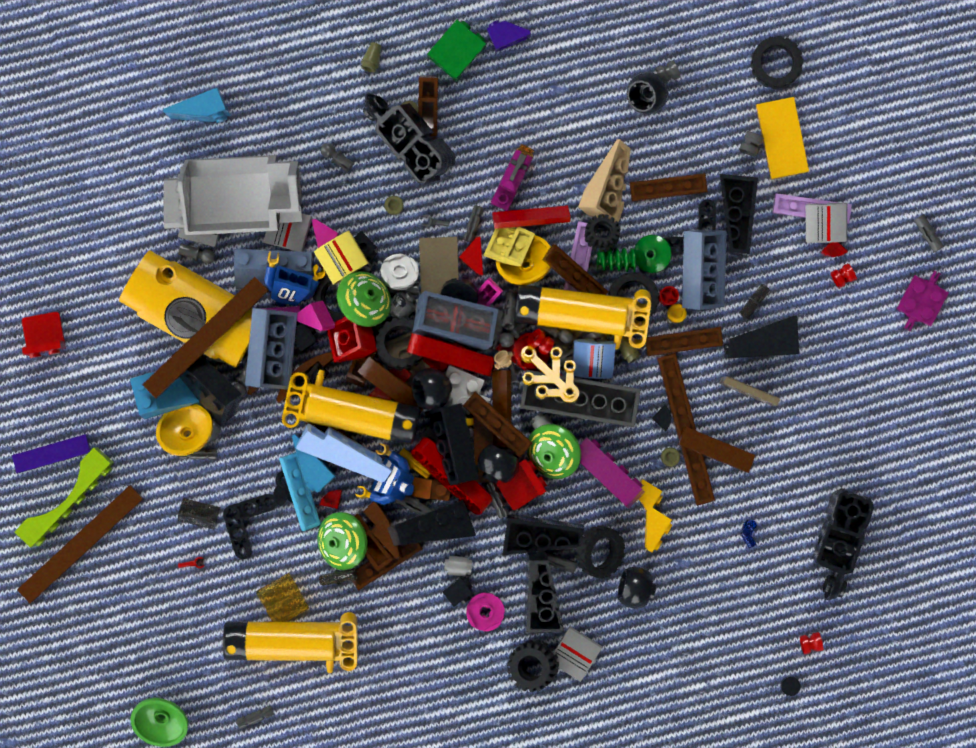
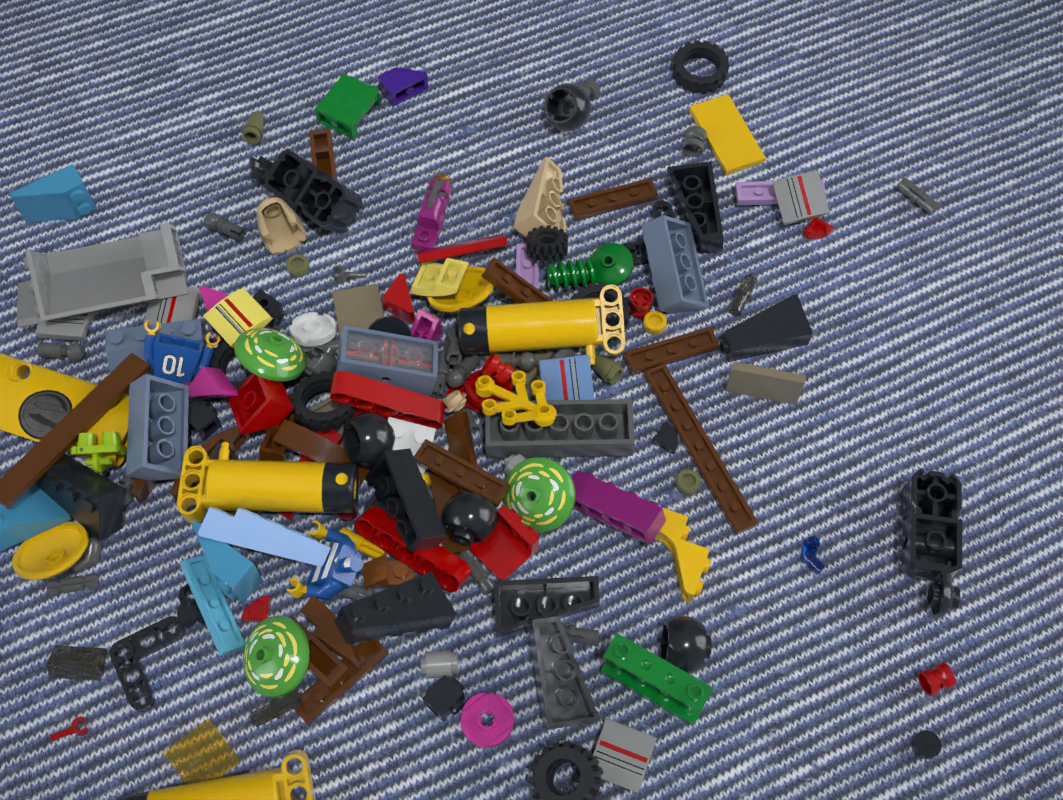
camera: 10 degrees left, 25 degrees down
dark grey axle [463,205,483,243] -> none
black tyre [576,525,625,579] -> none
reddish brown tile [678,427,755,473] -> none
red wheel [830,263,857,289] -> none
magenta plate [896,271,949,332] -> none
none -> lime hips [71,431,126,473]
none -> tan hair [256,197,306,255]
none -> green fence [600,633,713,726]

